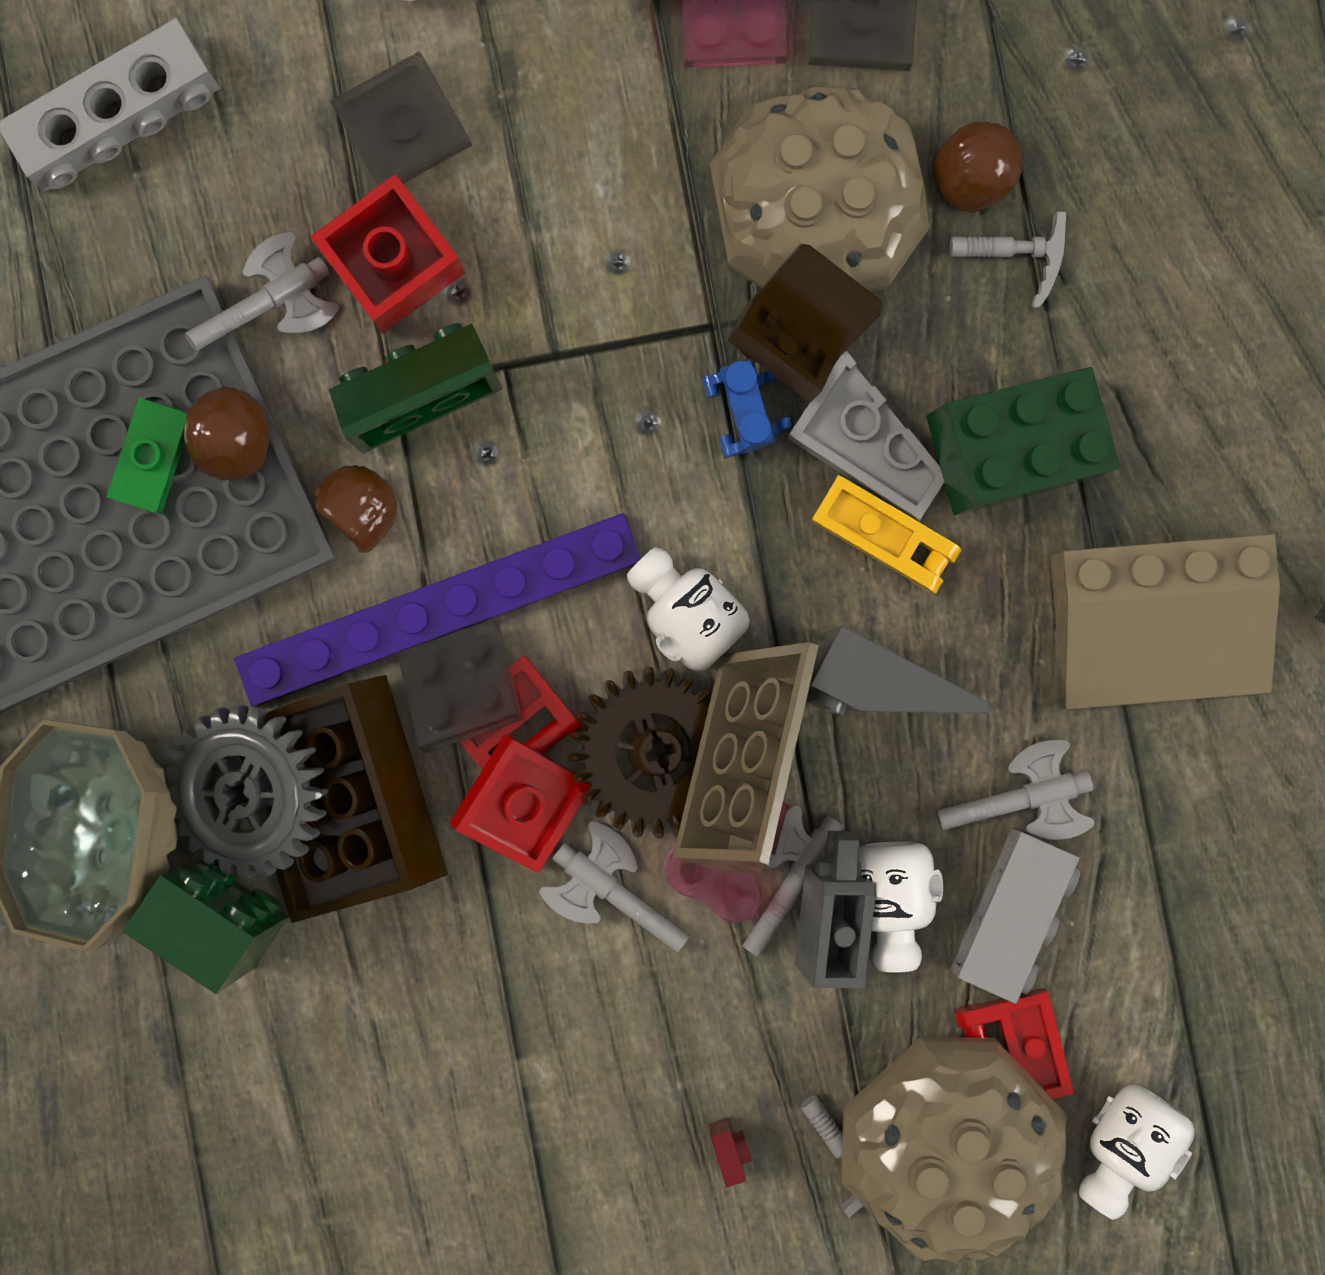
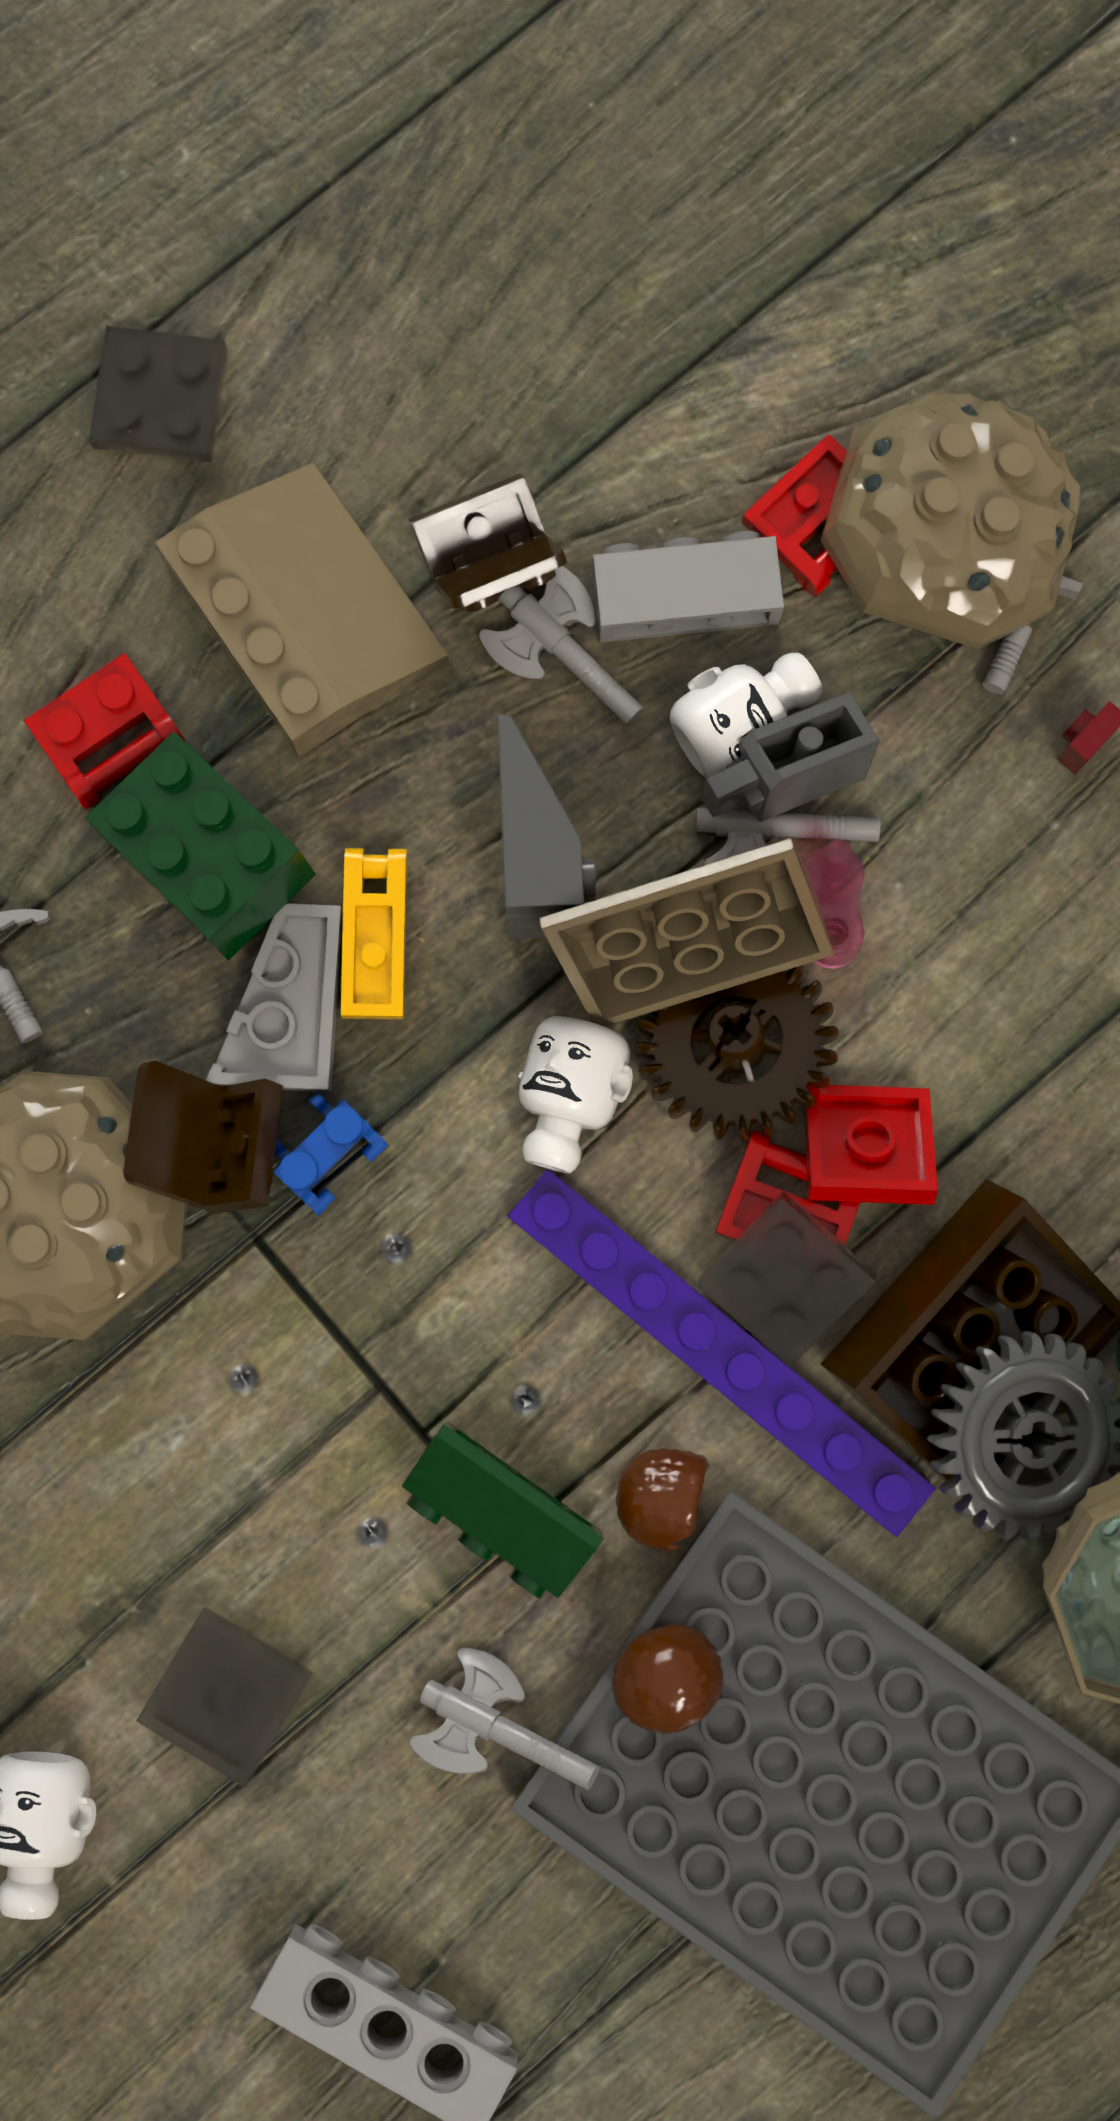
camera: 120 degrees left, 5 degrees down
green plate [106,398,187,515] -> none
red brick [310,174,465,334] -> none
light grey piece [539,821,689,953] -> none
white piece [1079,1084,1194,1220] -> none
none -> red plate [23,653,187,810]
none -> dark brown bracket [409,474,567,612]

